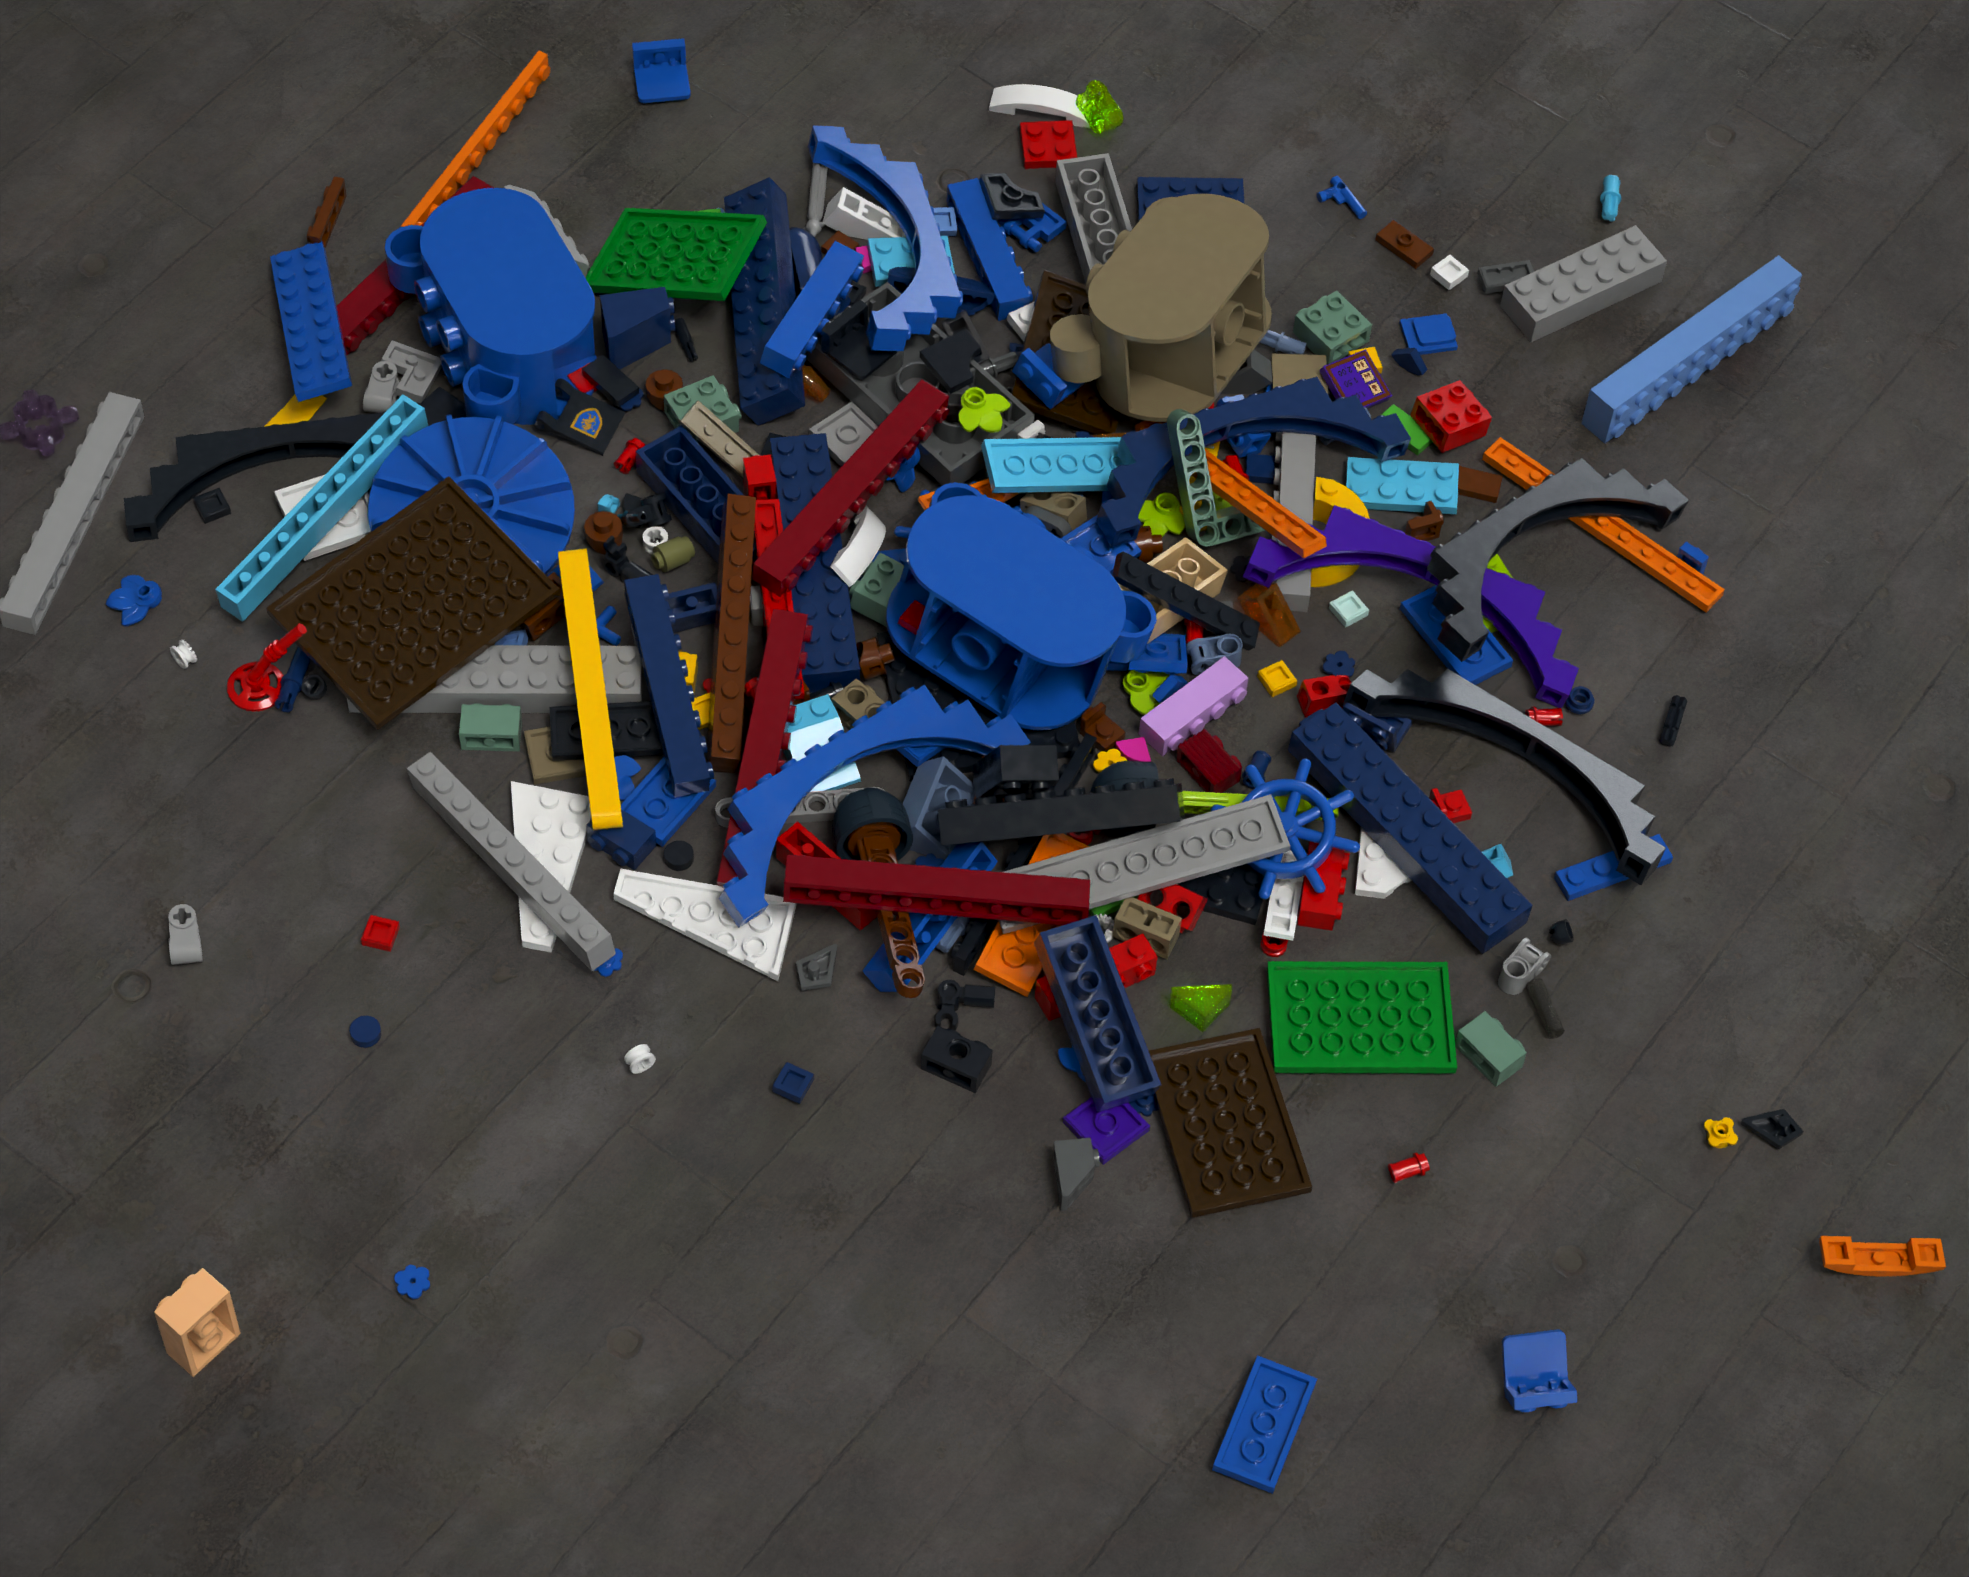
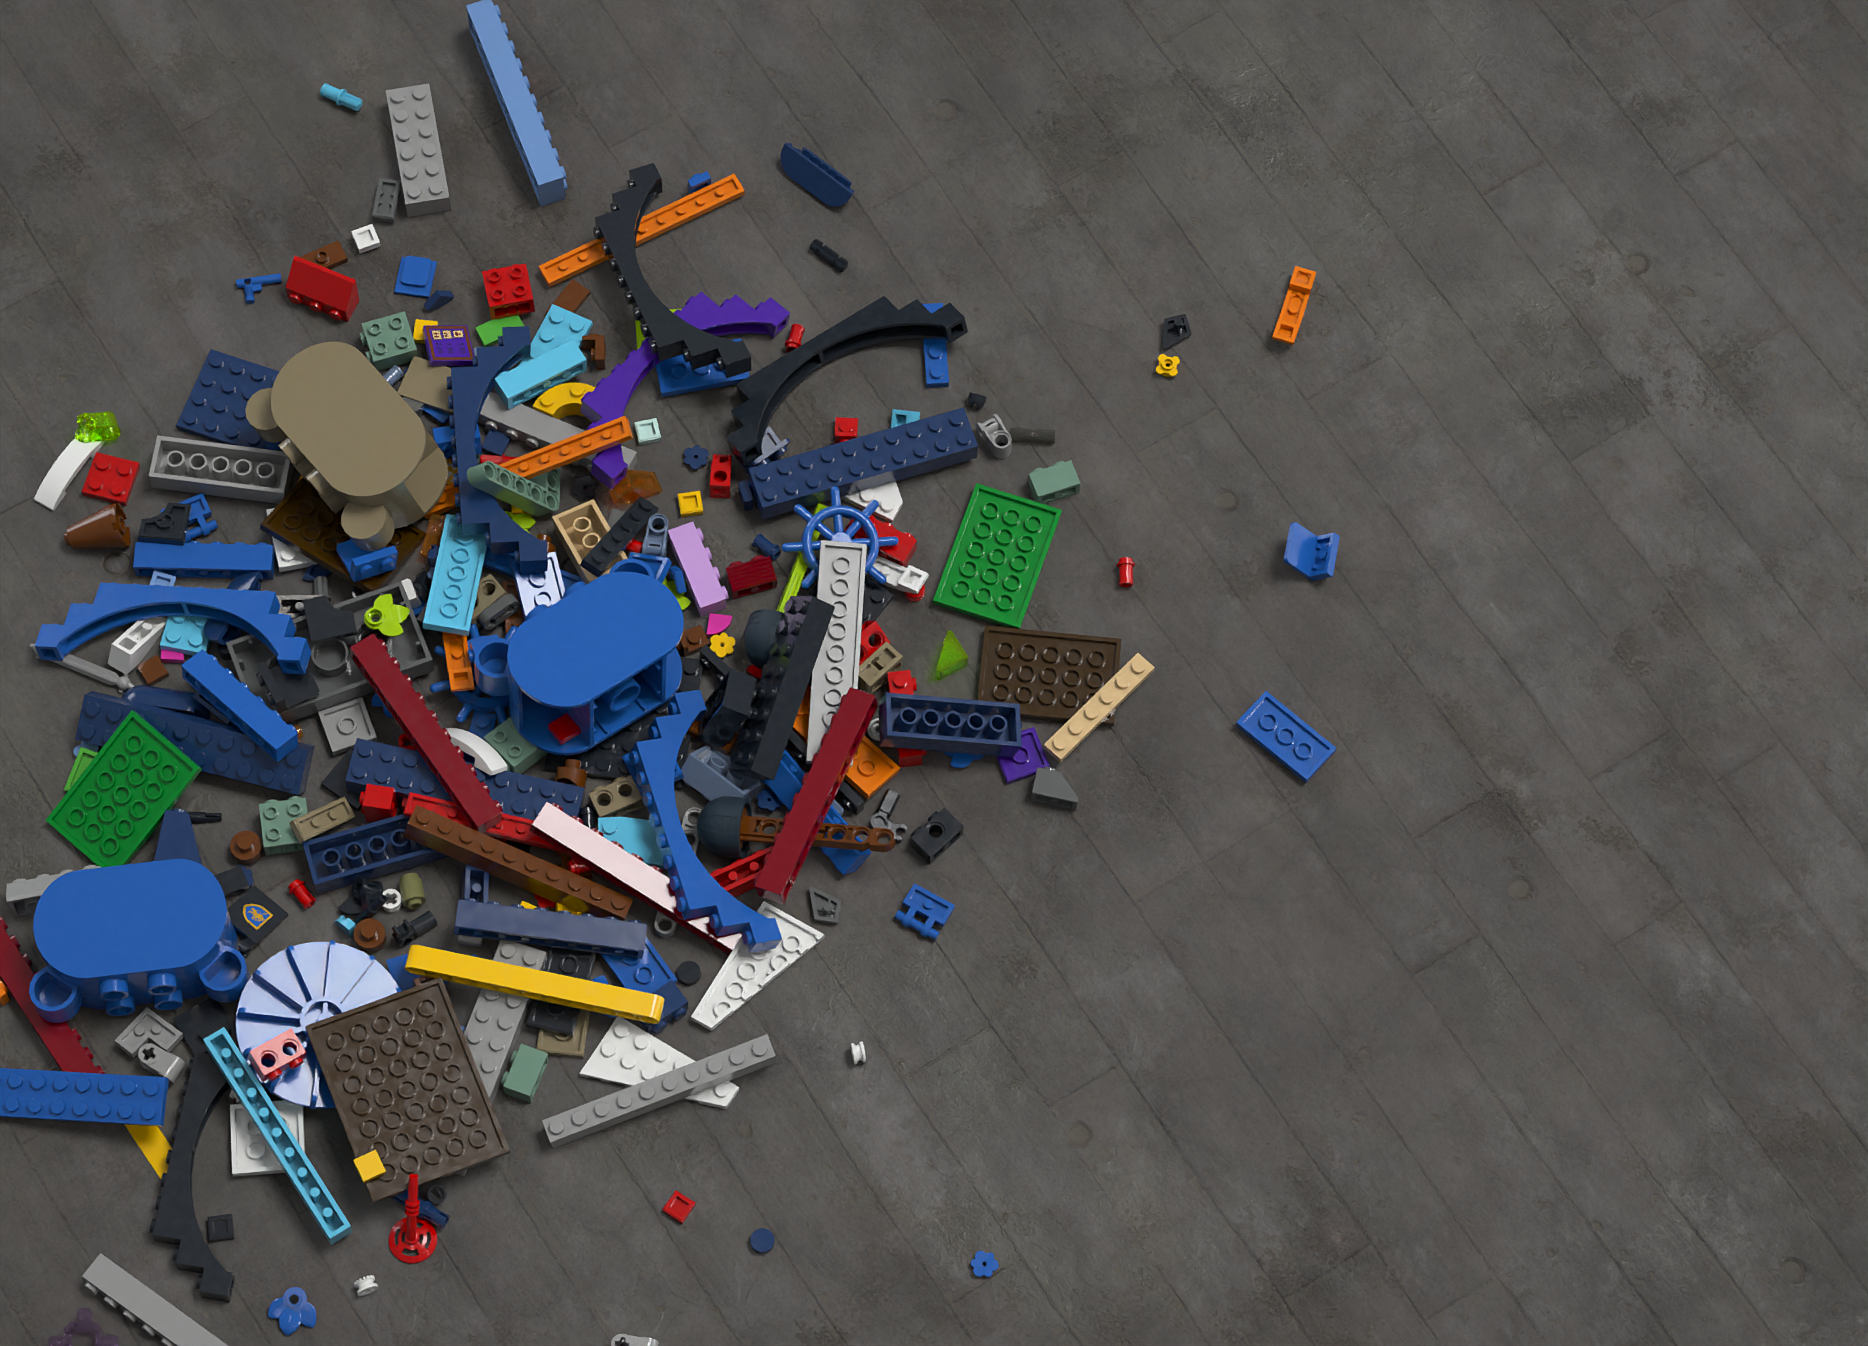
camera: 70 degrees left, 10 degrees up
dark blue plate [772,1062,814,1104] -> none
dark blue plate [1565,686,1594,714] -> none
none -> reddish brown cone [64,503,131,549]
none -> brick [248,1028,306,1082]
none -> red slope [285,256,360,322]
none -> yellow tile [353,1150,386,1183]
none -> medium azure brick [495,340,587,410]
none -> dark blue brick [780,143,855,207]
none -> blue plate [894,883,955,940]
none -> tan plate [1043,653,1155,763]

